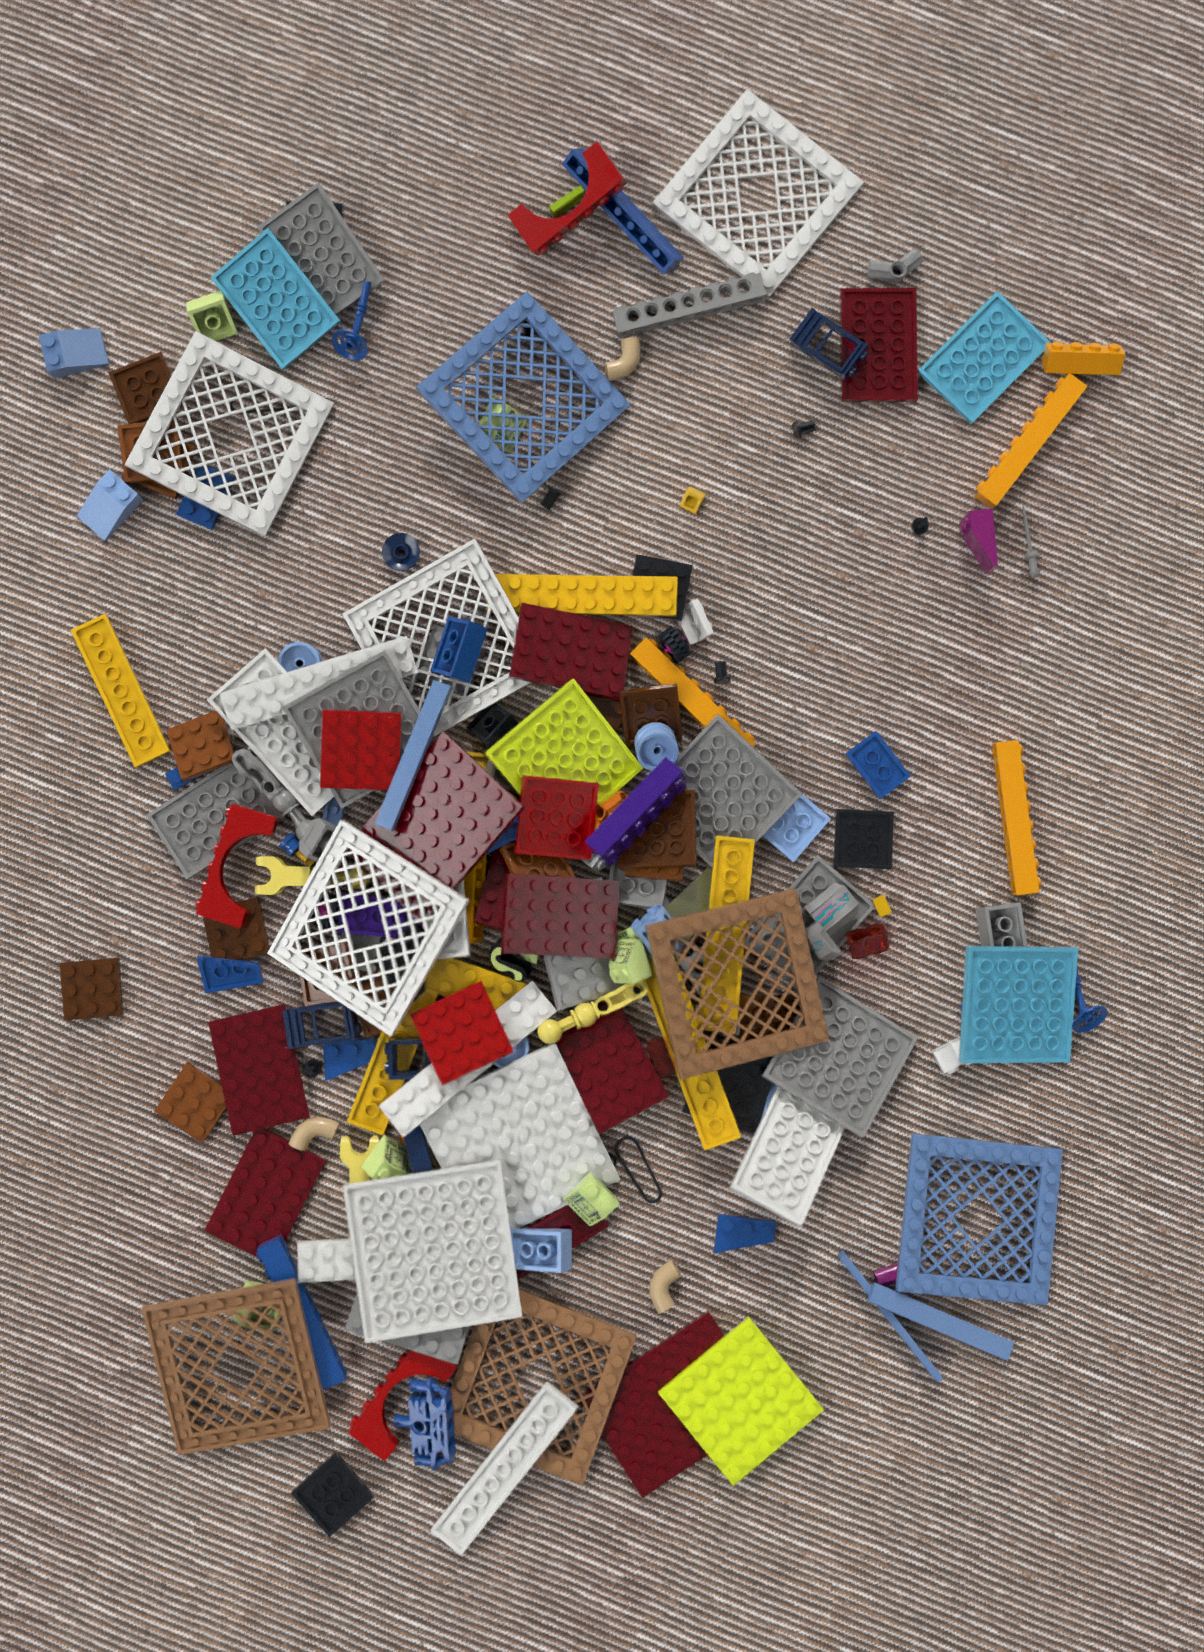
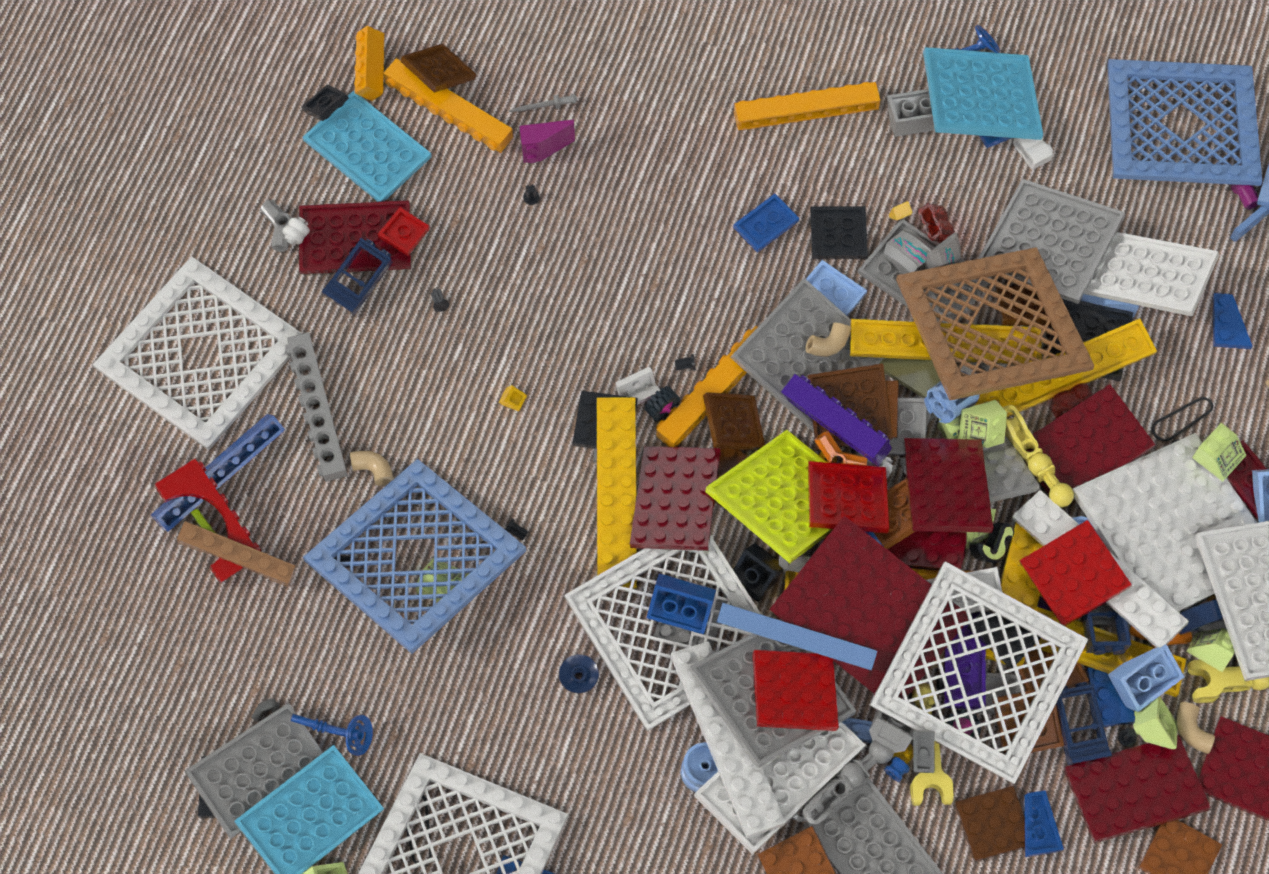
camera: 90 degrees left, 20 degrees down
red arch [195,803,280,928] -> none
light blue wheel [634,722,679,771] -> none
none -> medium nougat arch [177,521,296,587]
none -> dark grey arm [251,698,280,722]
none -> white piece [282,217,310,245]
none -> black plate [301,84,349,121]
none -> red plate [378,207,430,256]
none -> reddish brown plate [401,43,476,93]
none -> tan cylinder [806,323,851,357]
none -> dark grey plate [913,730,935,773]
none -> light blue slope [1108,644,1184,712]
none -> yellowish green slope [1133,696,1178,749]

